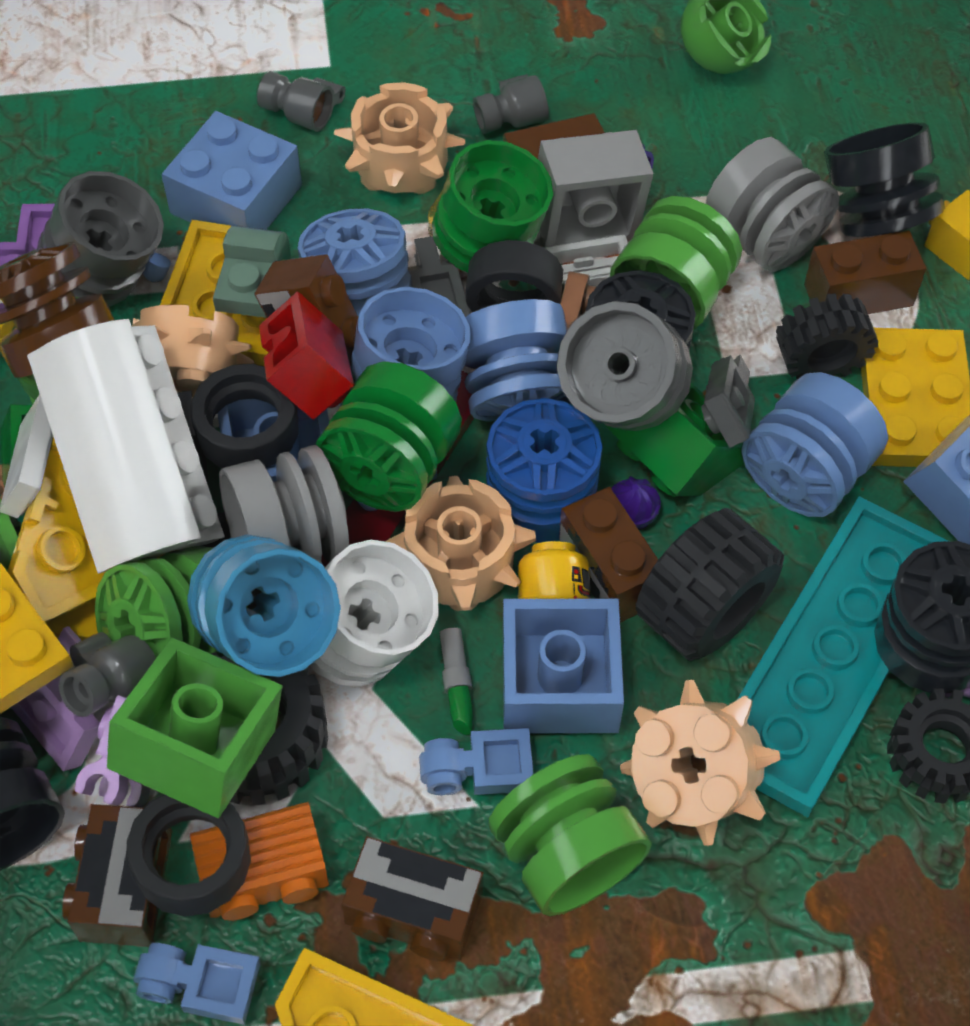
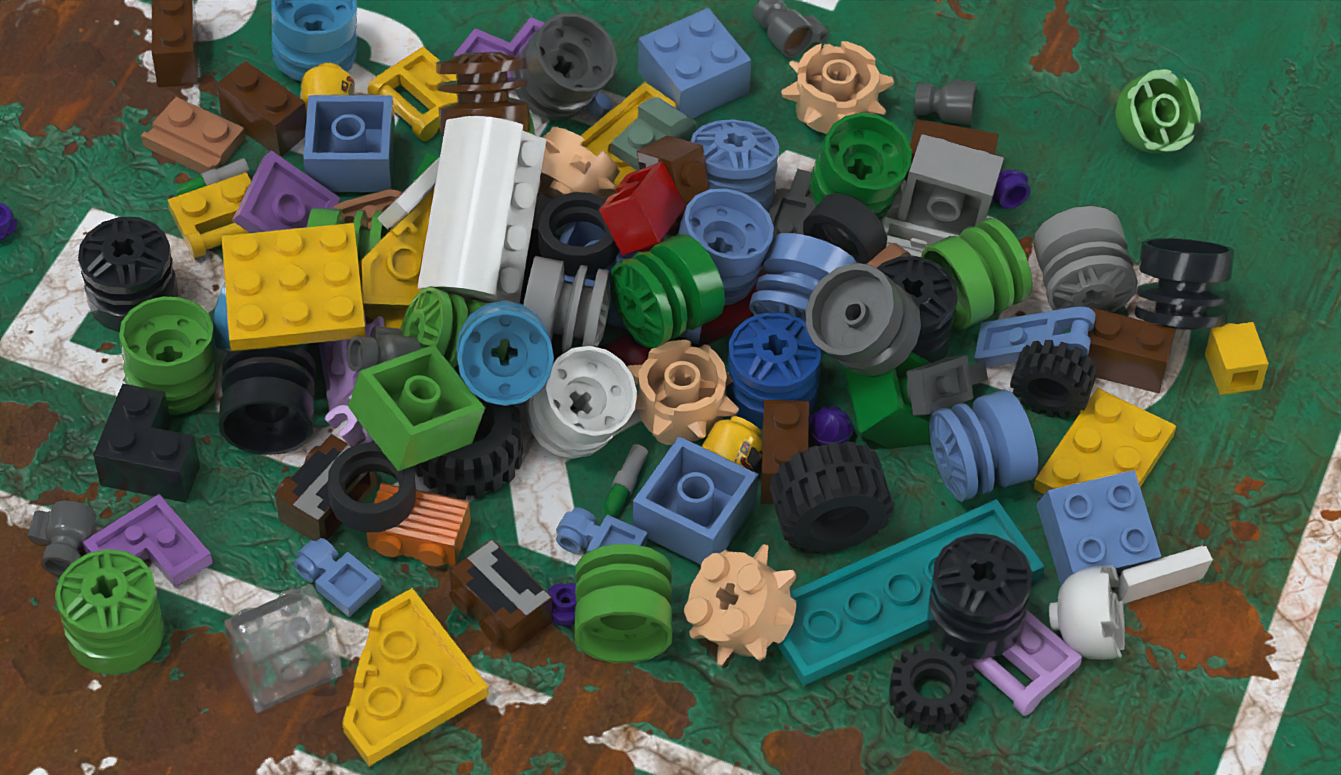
camera: 30 degrees right, 5 degrees down
none -> dark purple plate [547,583,577,626]
none -> medium blue plate [974,306,1096,368]

